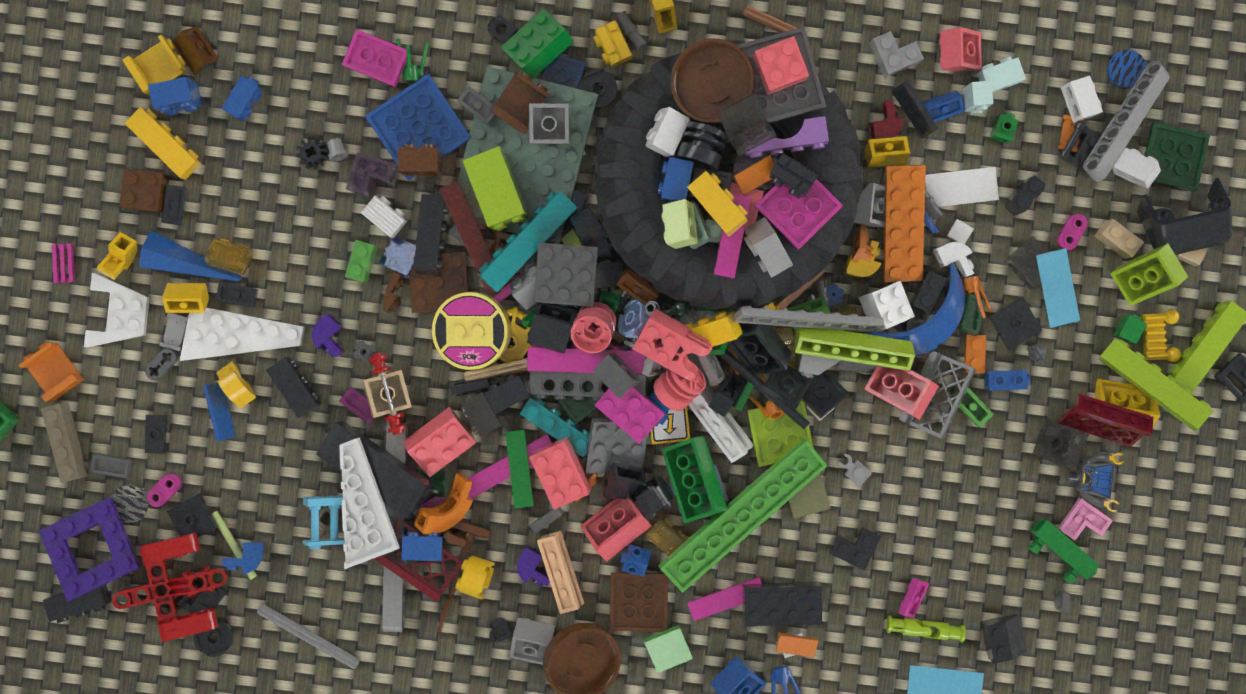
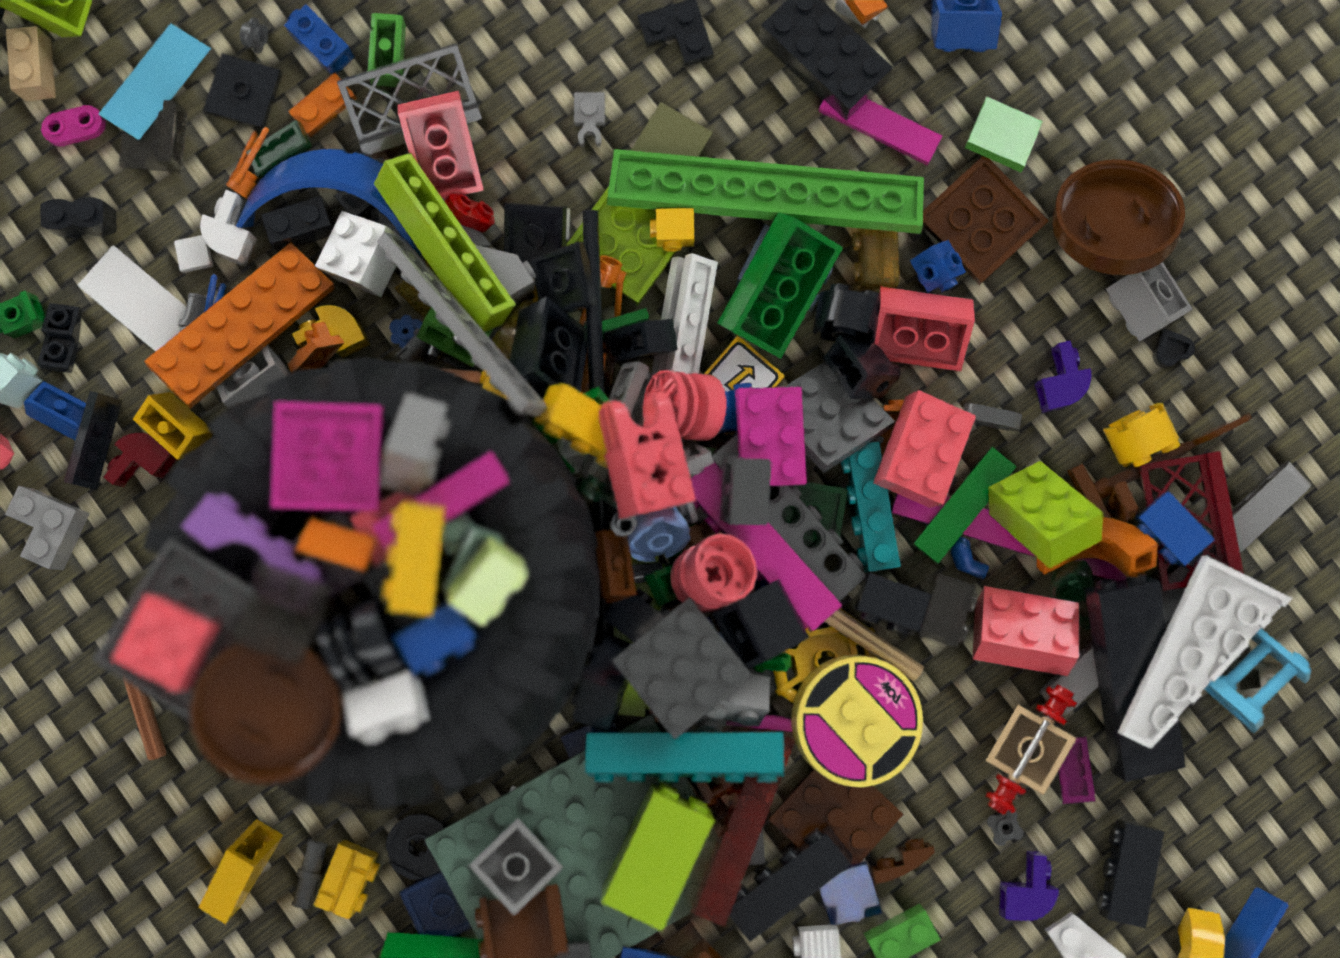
camera: 130 degrees left, 5 degrees down
black plate [449,378,490,396] -> none
light nougat brick [537,531,584,614] -> none
black brick [769,153,818,199] -> none
none -> black slope [37,303,82,373]
none -> red plate [444,193,495,232]
none -> yellow brick [650,208,694,252]
none -> blue arm [950,537,989,580]
none -> lime brick [989,461,1103,569]

